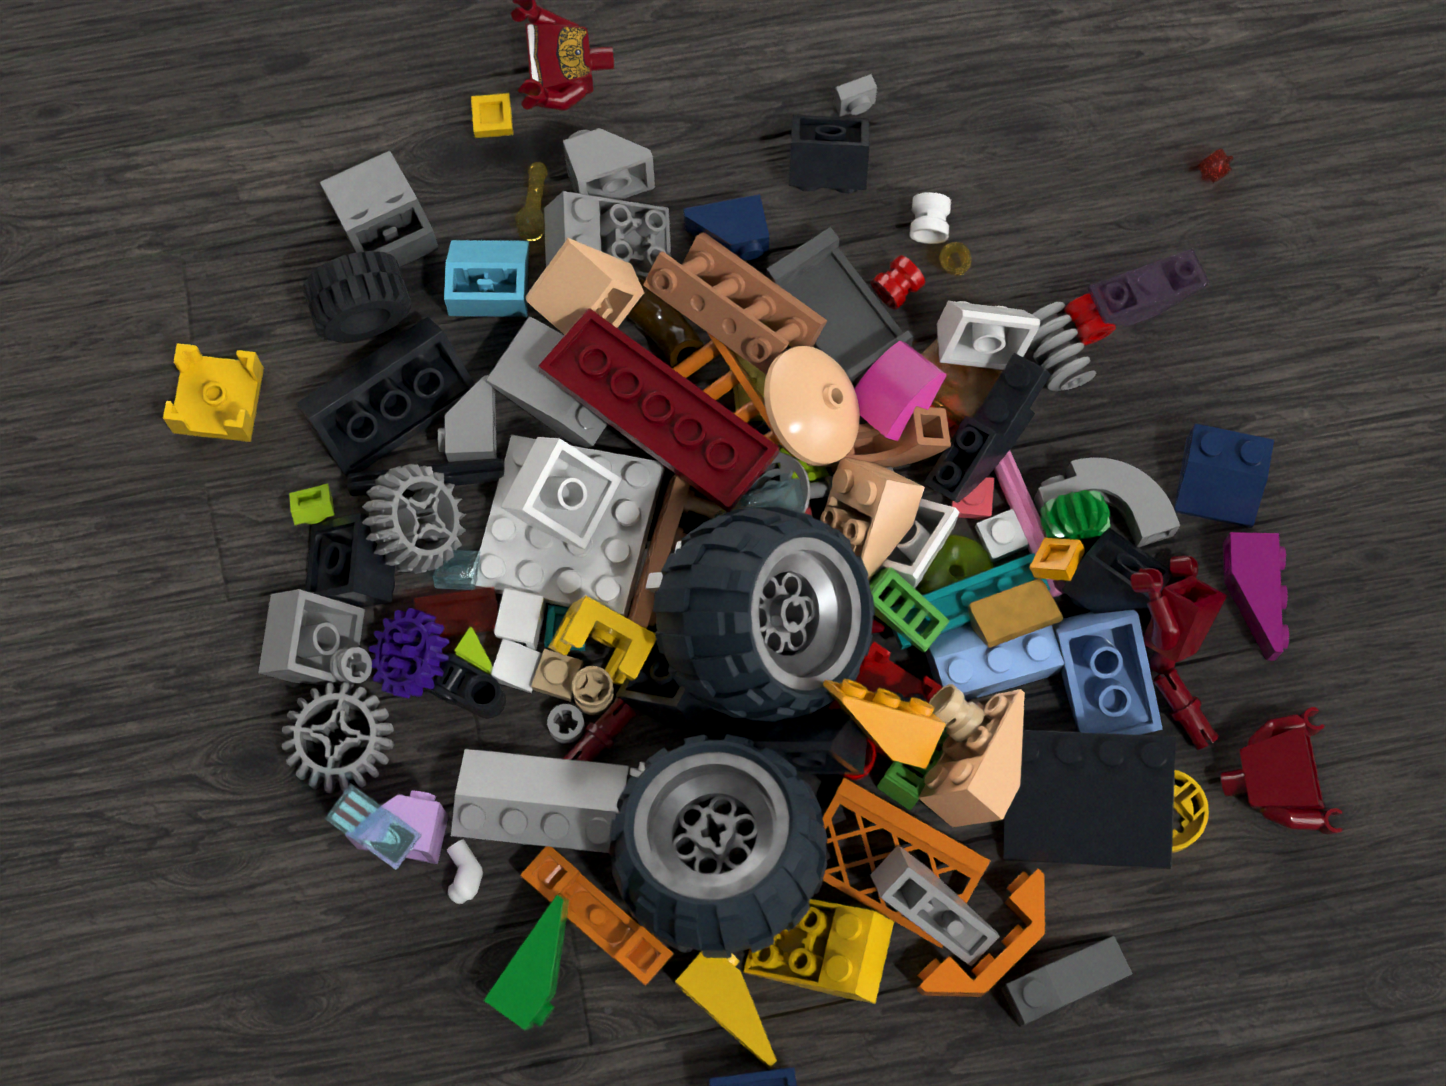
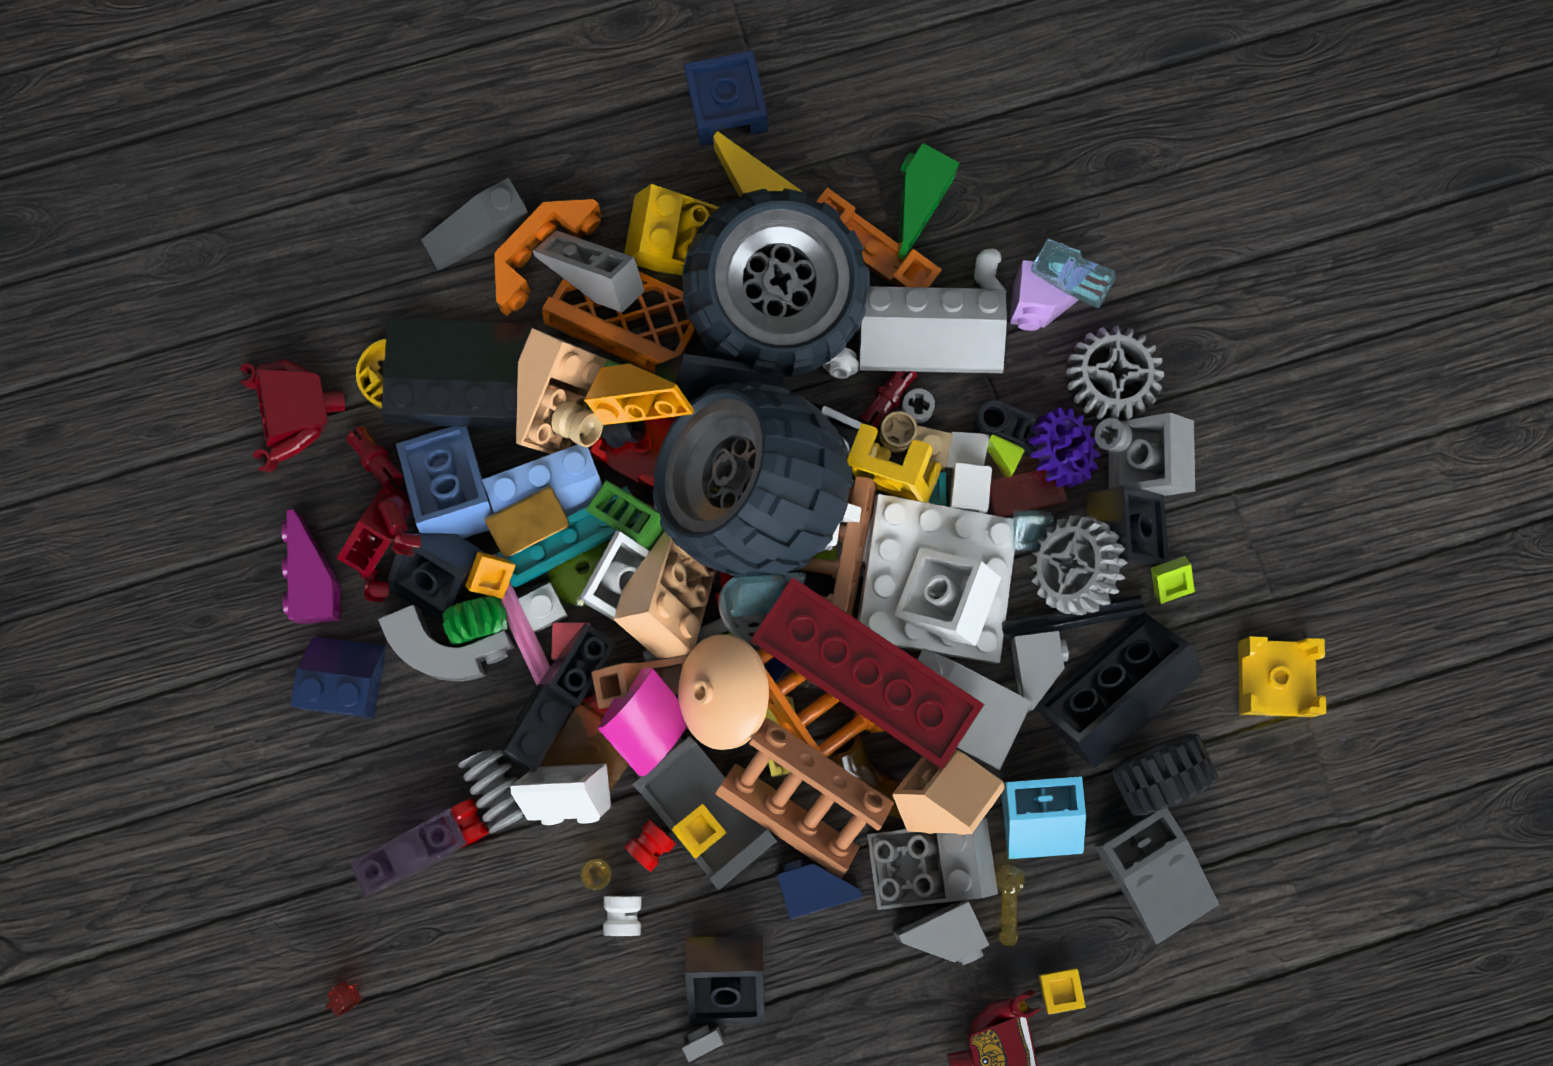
camera: 175 degrees right, 5 degrees up
none -> yellow plate [672,804,727,859]

